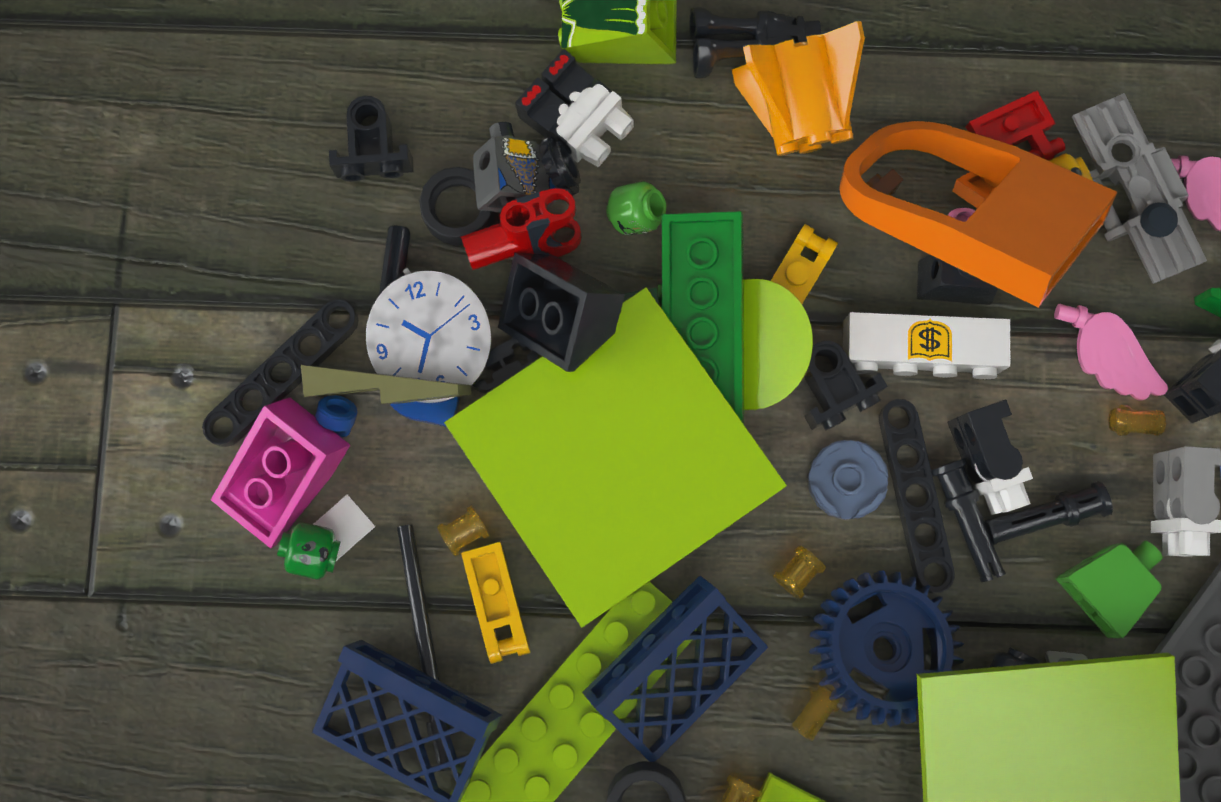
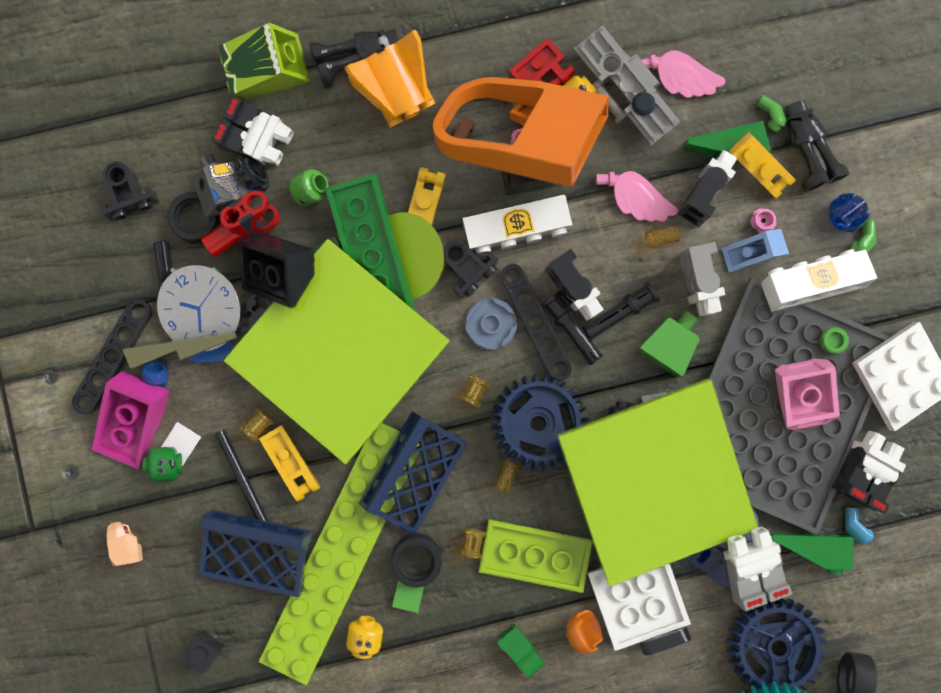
camera: 15 degrees left, 5 degrees up
none -> light nougat rock [107,522,143,566]

